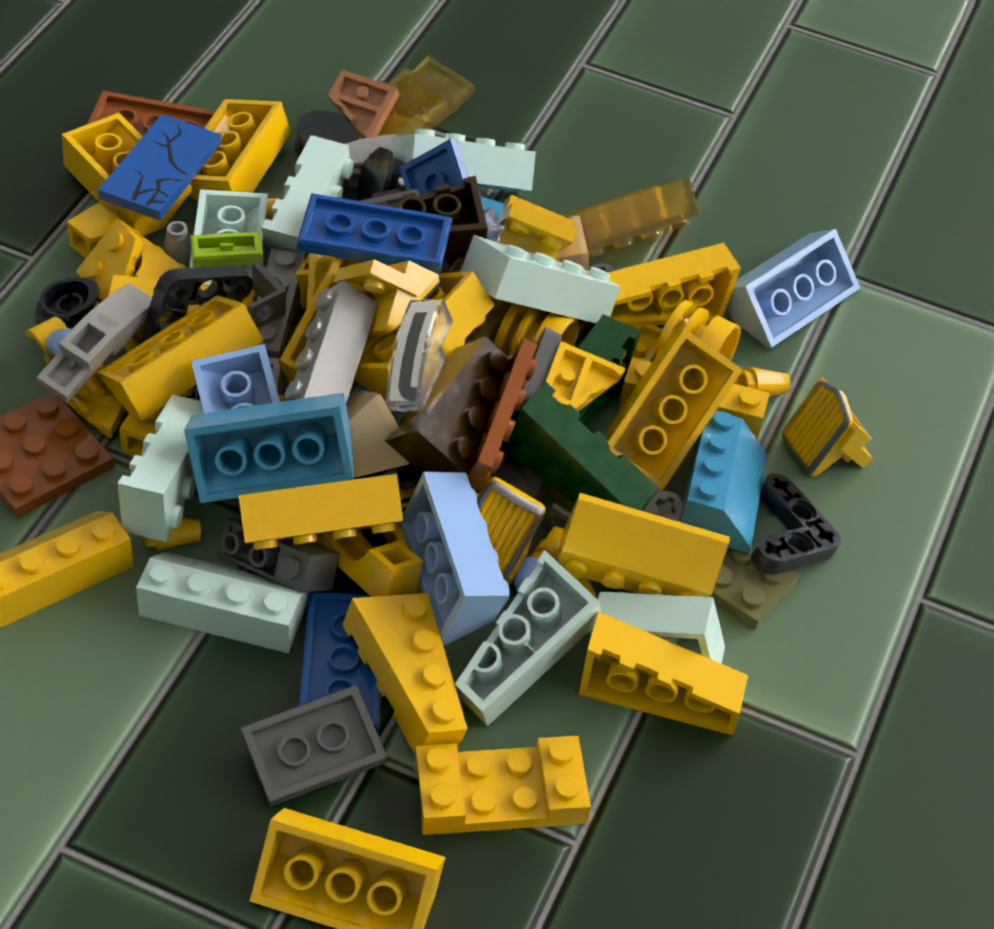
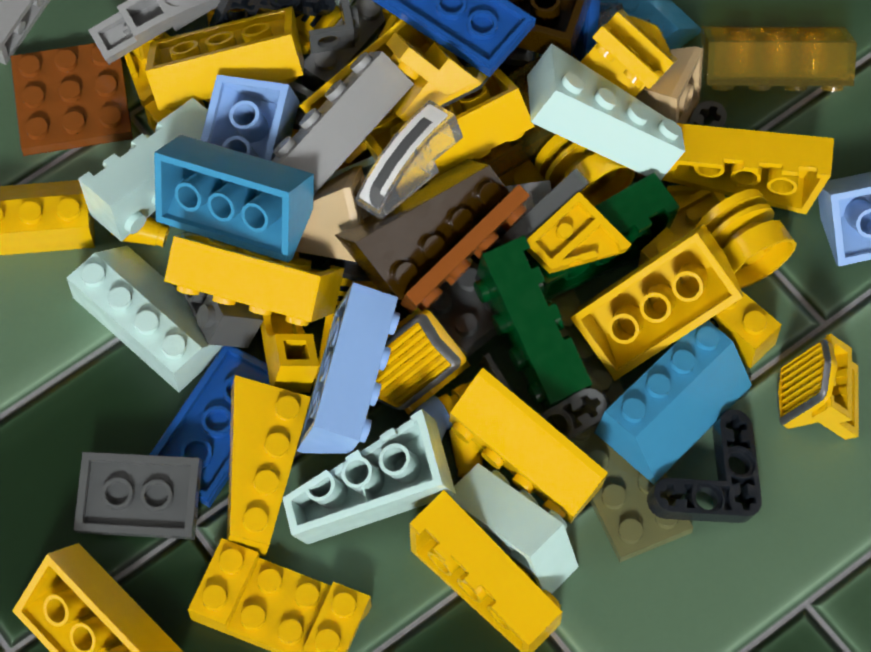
camera: 35 degrees right, 15 degrees up
yellow cone [736,367,791,397] -> none

